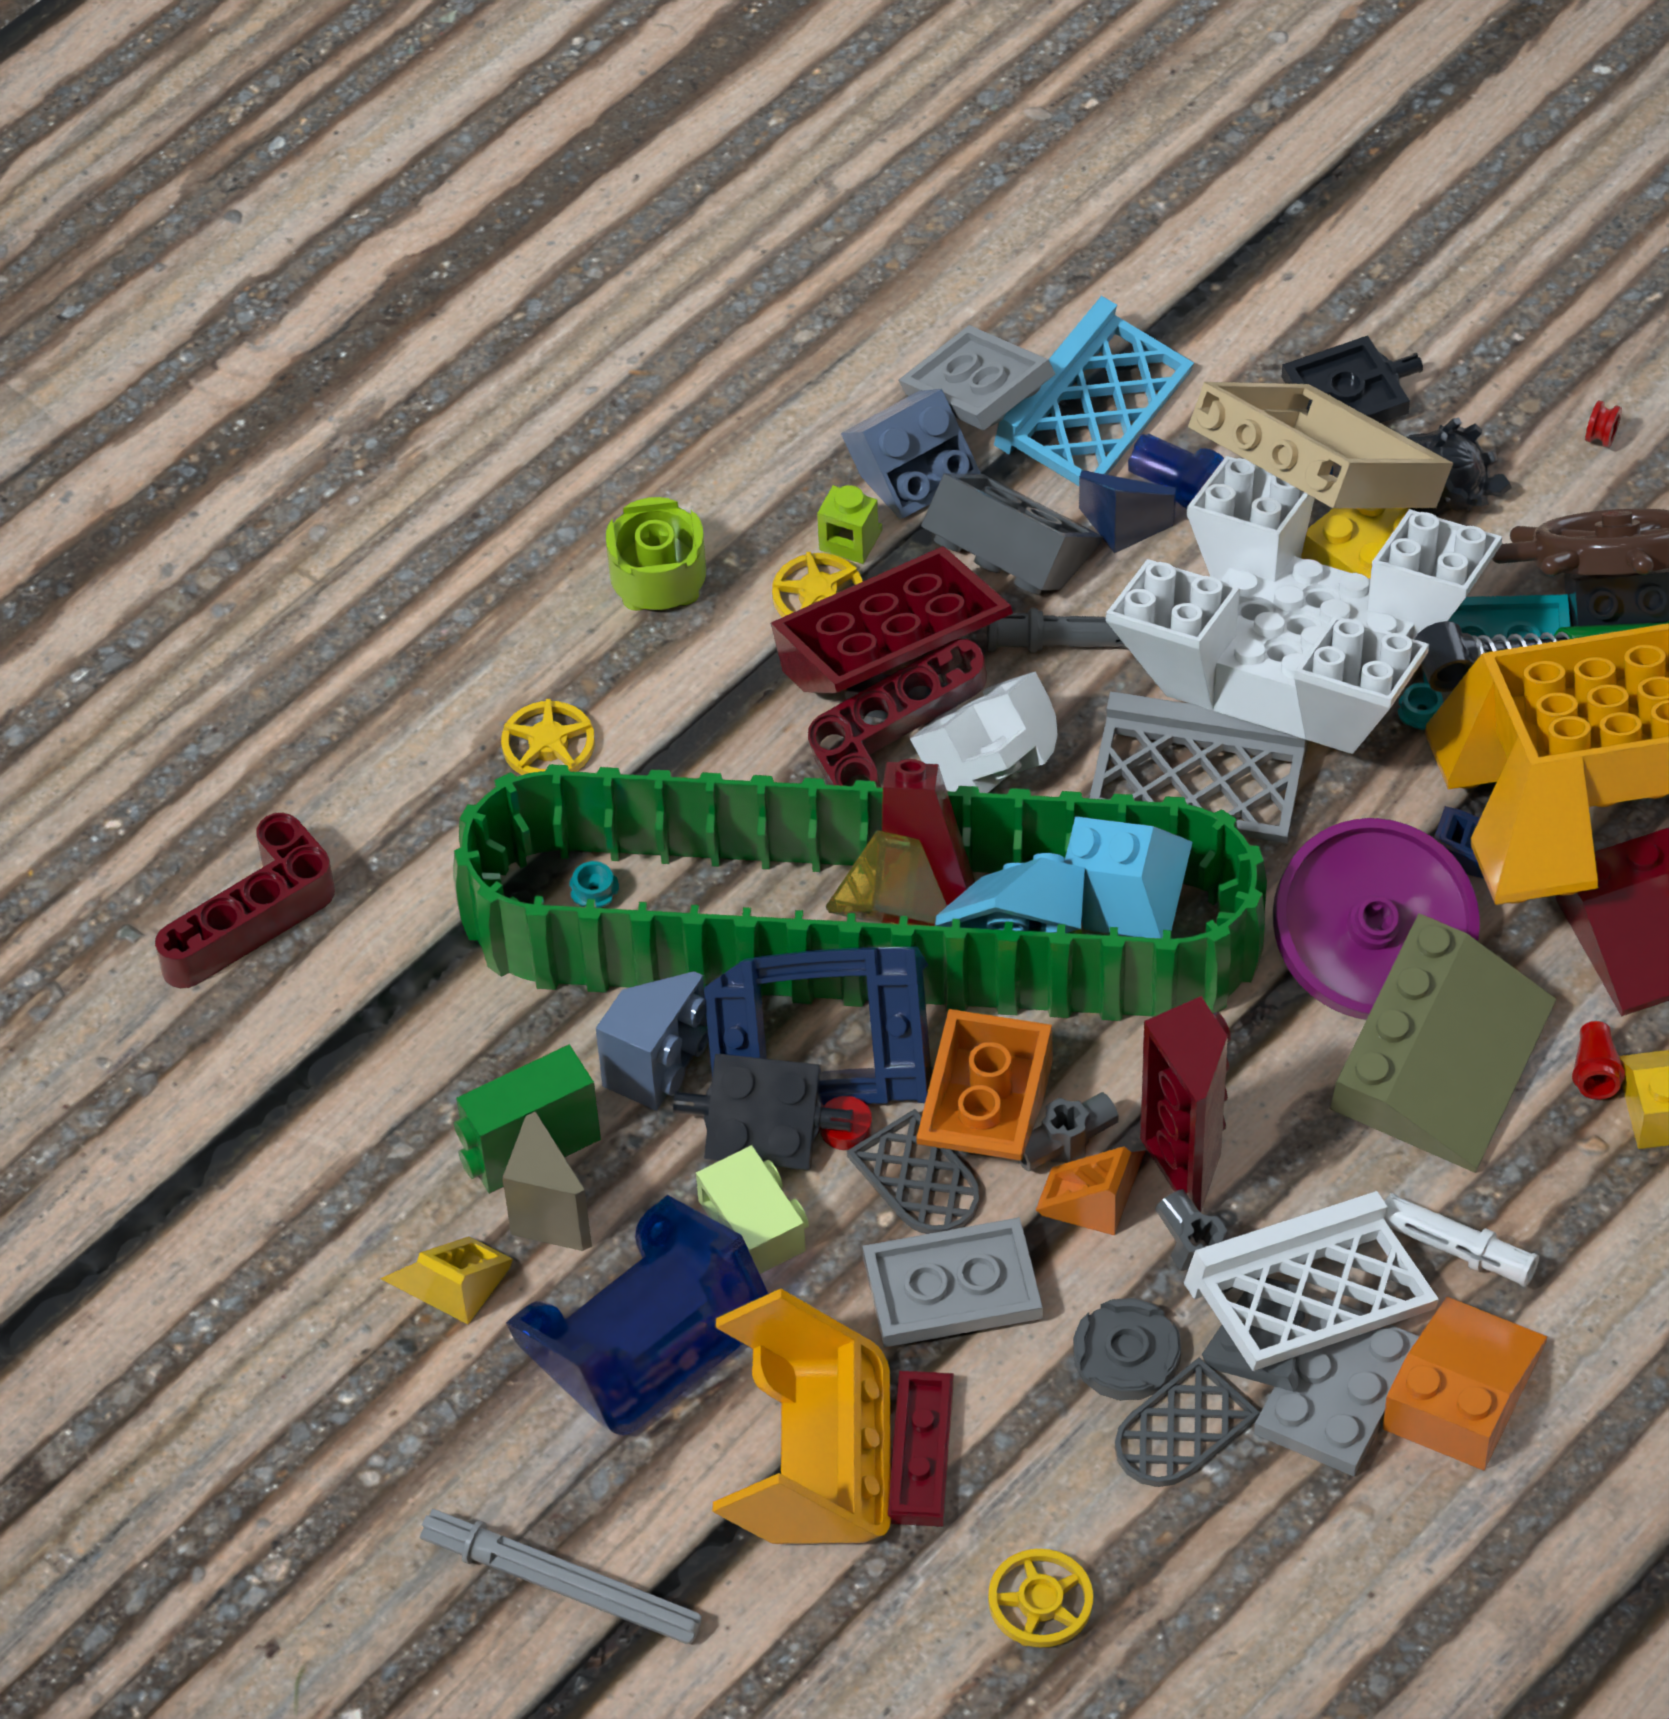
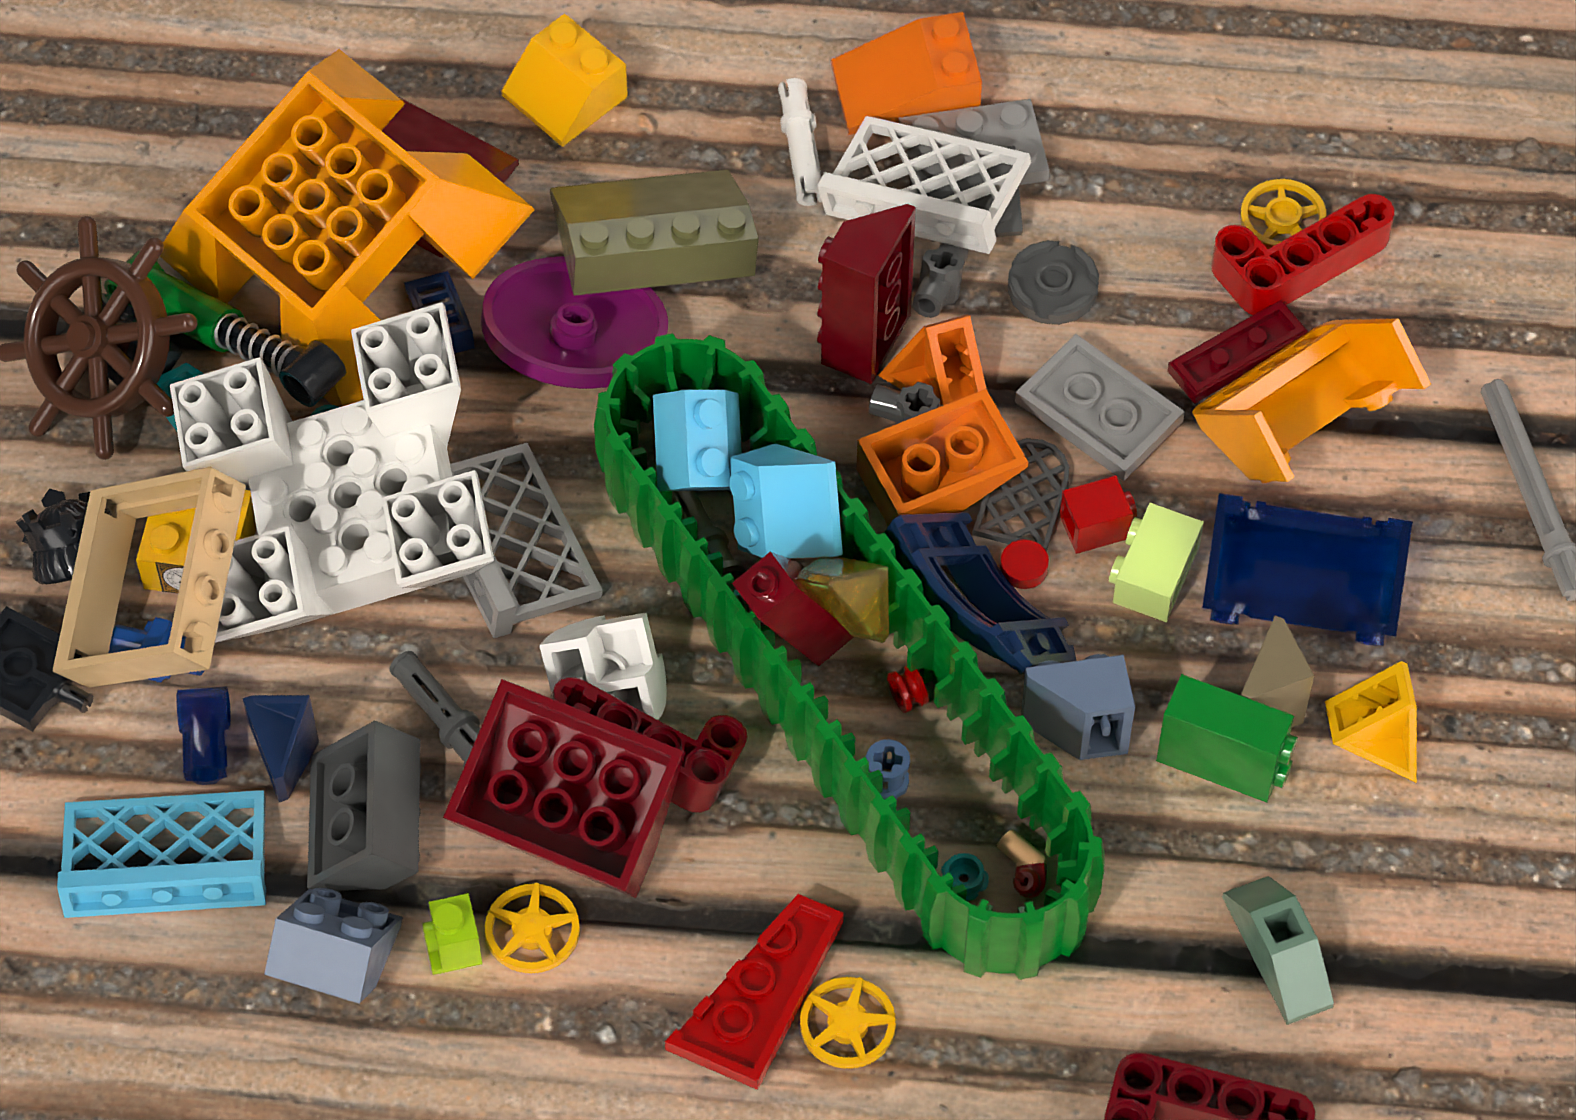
camera: 130 degrees left, 5 degrees up
lime brick [606,497,706,611] -> none
black plate [673,1054,854,1170] -> none
light grey plate [899,325,1055,431] -> none
dark grey window [1115,1357,1260,1487] -> none
red cone [1572,1021,1625,1100] -> none
none -> red wing [665,894,844,1090]
none -> medium blue bush [866,739,910,799]
none -> red brick [1060,475,1137,554]
none -> red beam [1211,194,1395,315]
none -> sand green slope [1222,876,1334,1025]

